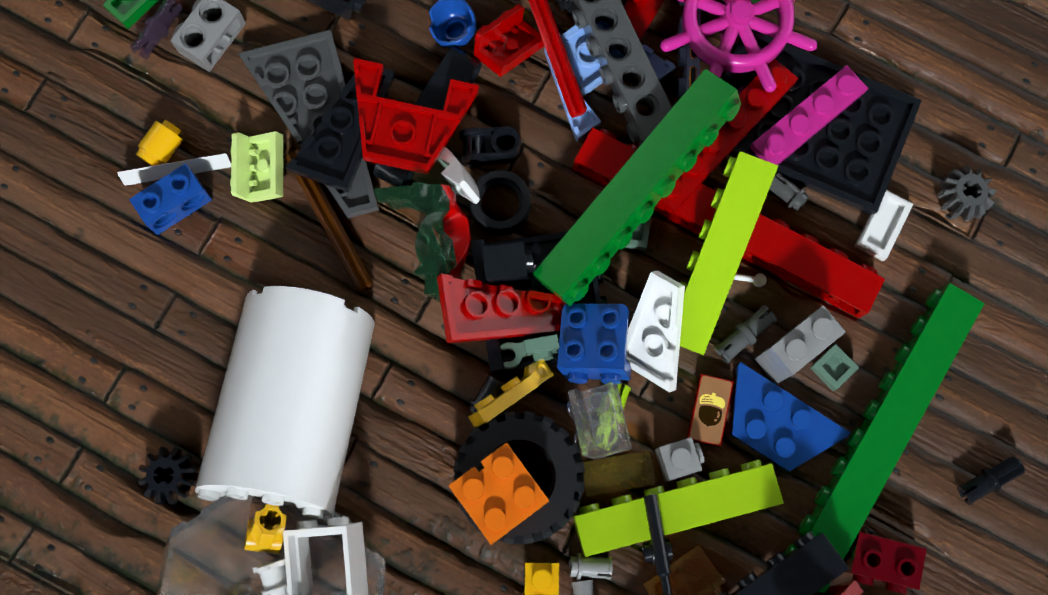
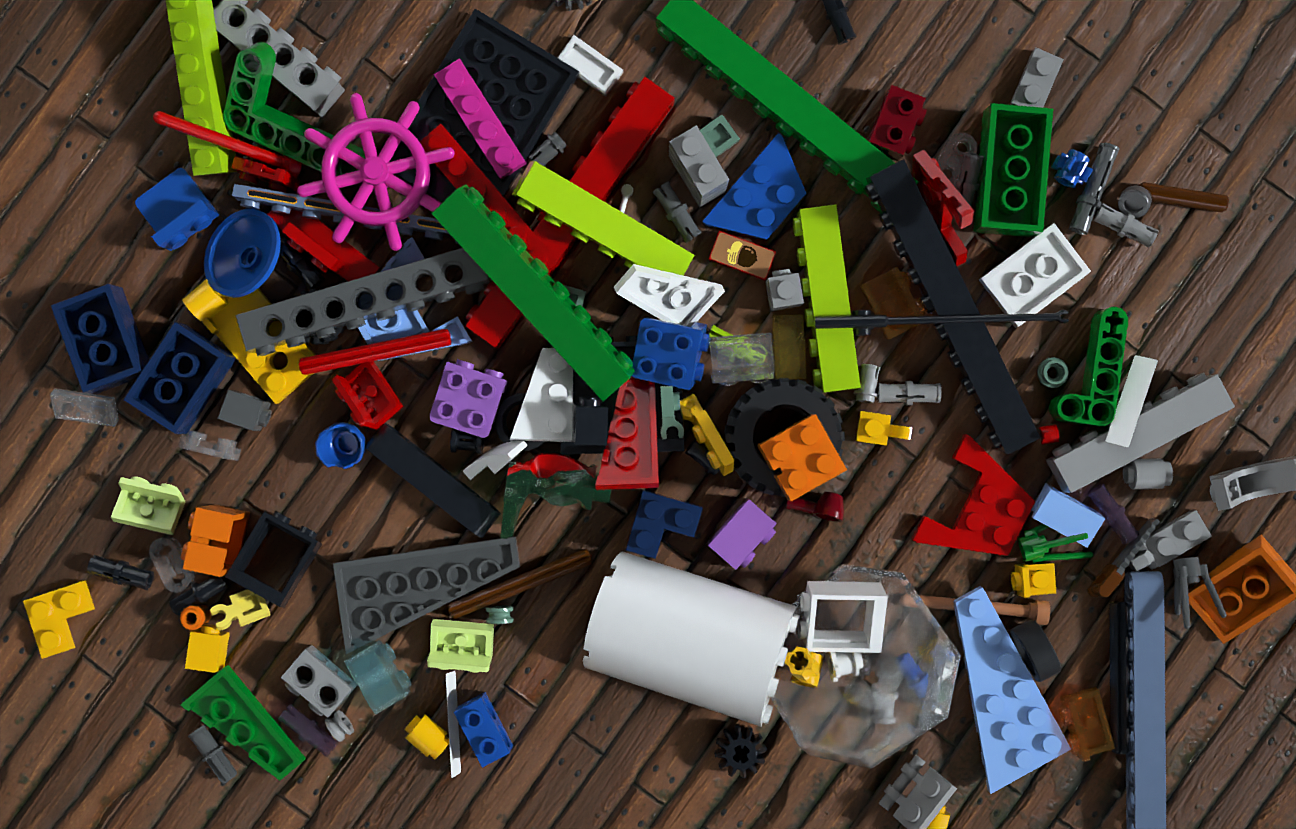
camera: 70 degrees left, 10 degrees up
black wing [285,68,395,193] -> none
red wing [353,58,479,174] -> none
none -> light grey bush [325,710,354,742]
none -> clear light blue brick [344,640,412,714]
none -> medium lavender bracket [430,359,509,438]
none -> sand green bush [486,605,514,624]
none -> white wing [509,348,573,442]
none -> dark blue brick [626,489,703,559]
none -> medium lavender brick [707,498,777,570]
none -> dark red bar [786,491,844,522]

